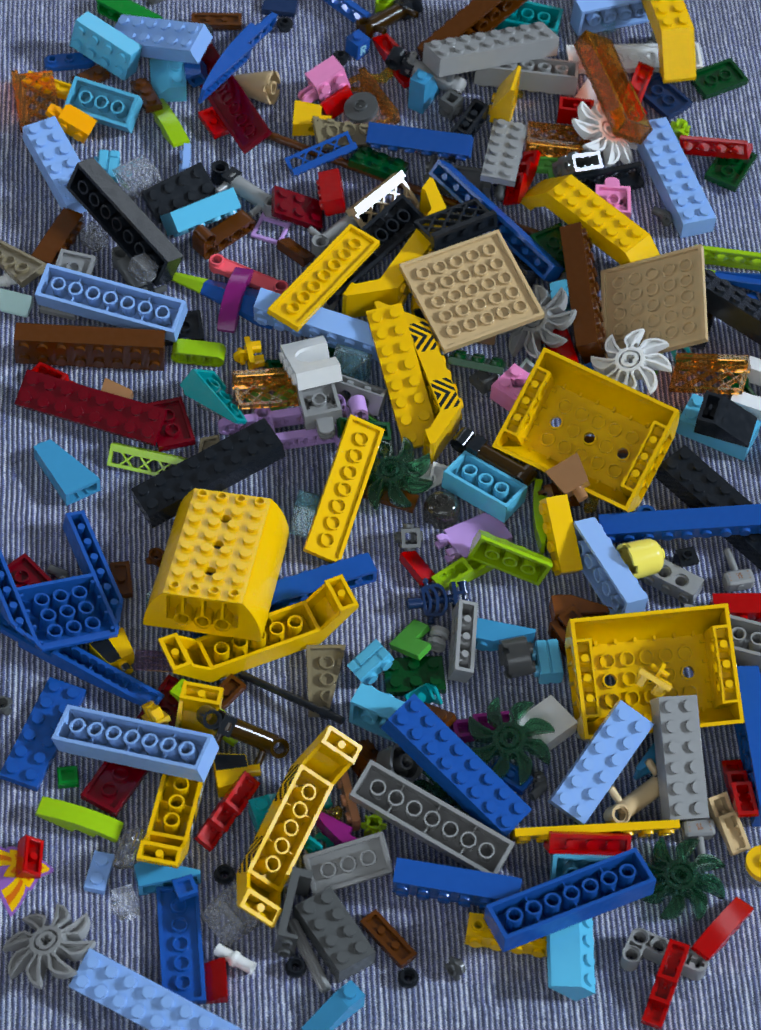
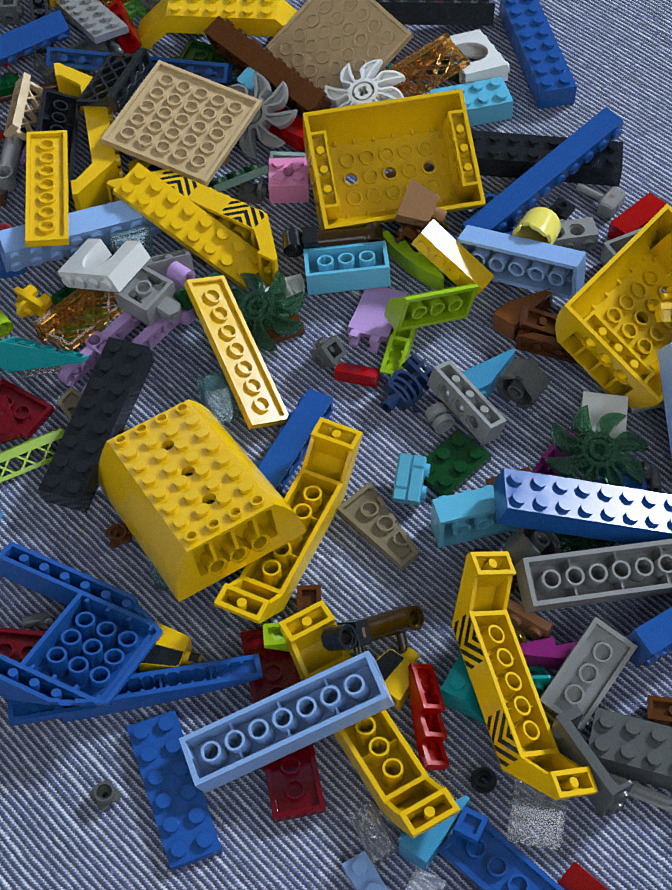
camera: 35 degrees left, 0 degrees up
lime slope [35,796,124,843] -> none
green tile [57,766,79,789] -> none
reddish brown plate [110,561,133,598] -> none
clear purple tile [134,650,173,673] -> none
yellow hips [141,700,171,725] -> none
white pin [213,943,257,975] -> none
black bar [239,671,345,725] -> none
black plate [285,957,307,978] -> none
lime gear [361,813,387,836] -> none
bright green tile [389,619,432,661] -> none
teal bracket [404,683,443,705] -> none
clear smoke cylinder [422,490,461,529] -> none
medium azure brick [531,639,564,684] -> none
black slope [694,391,757,448] -> none

